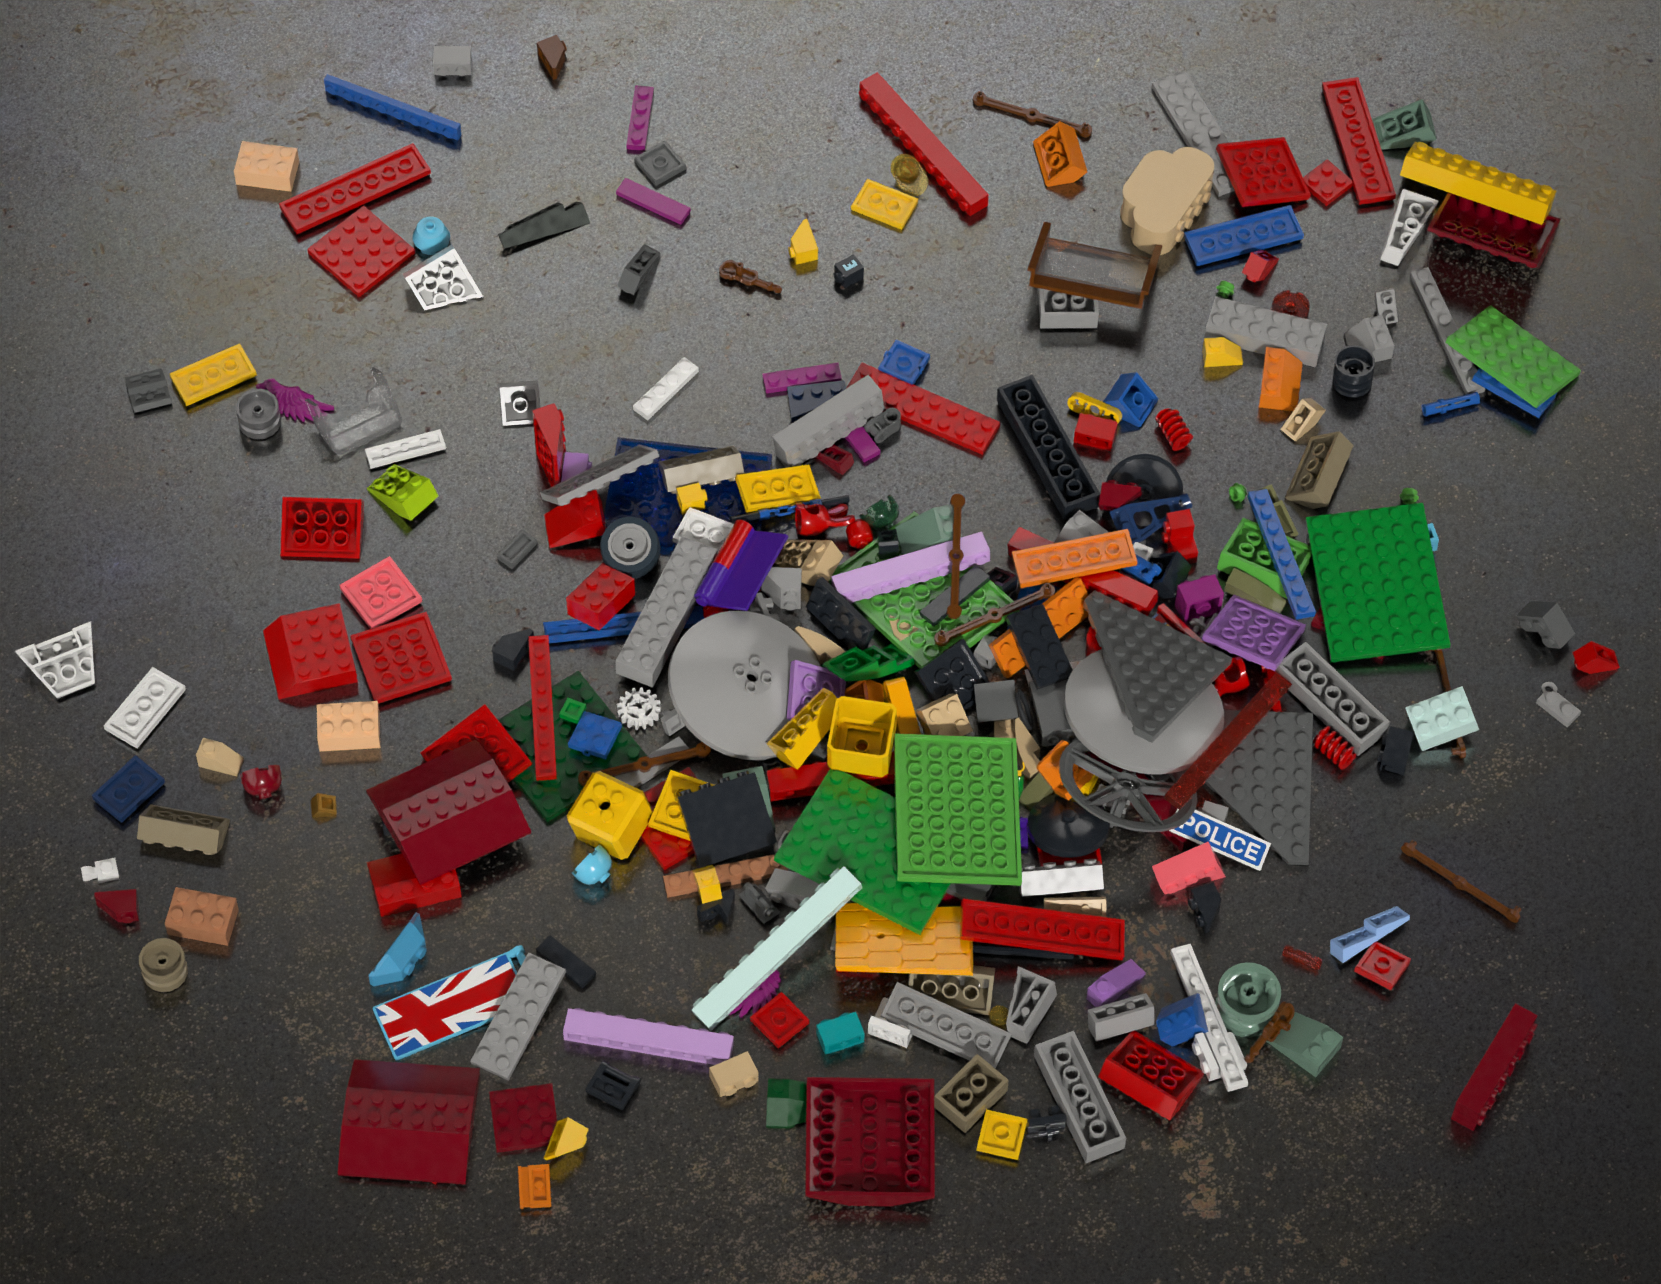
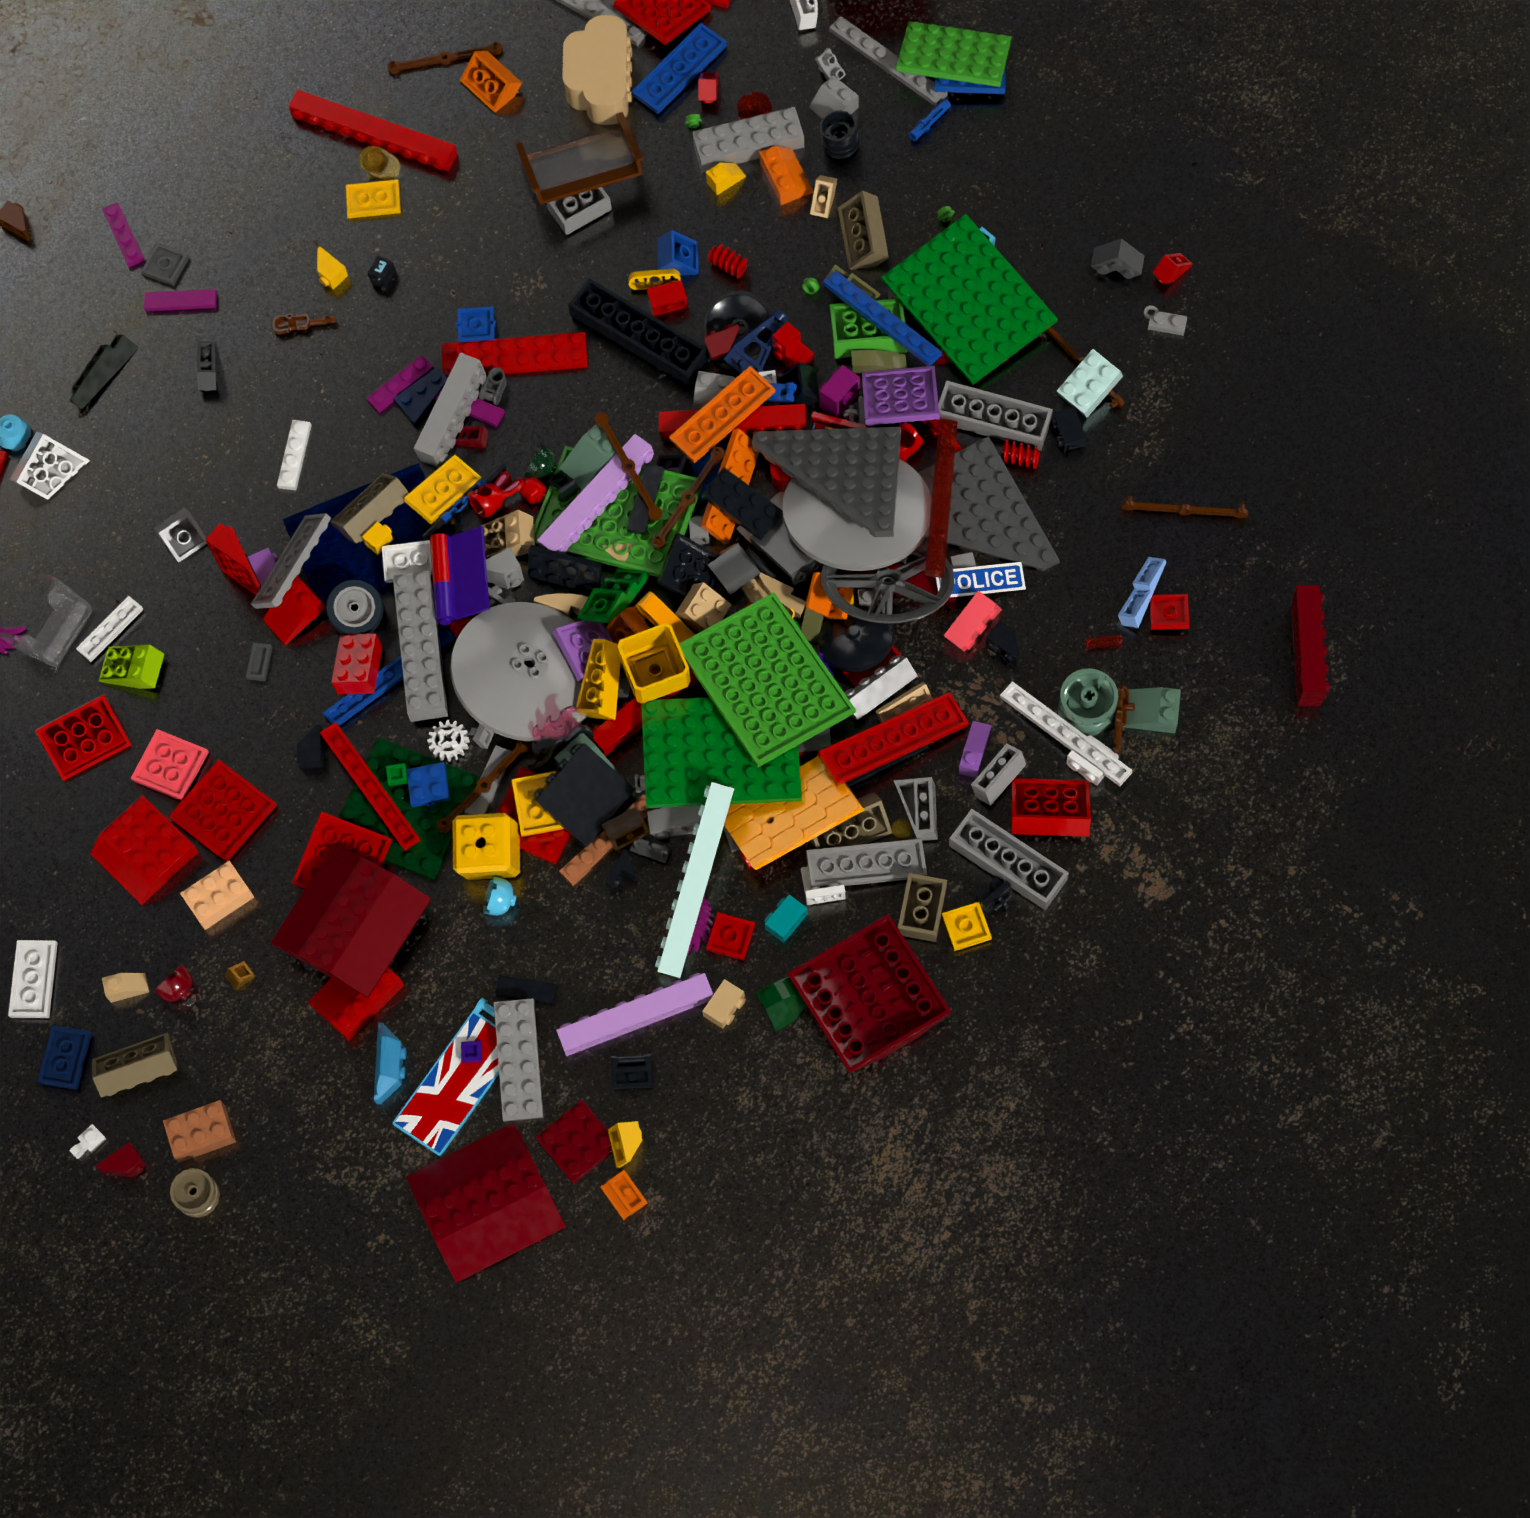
camera: 25 degrees left, 10 degrees up
yellow slope [692,865,722,904] -> none
blue slope [1156,993,1209,1047] -> none
none -> dark purple tile [461,1041,482,1063]
none -> piece [528,706,594,772]
none -> dark brown brick [602,807,650,852]

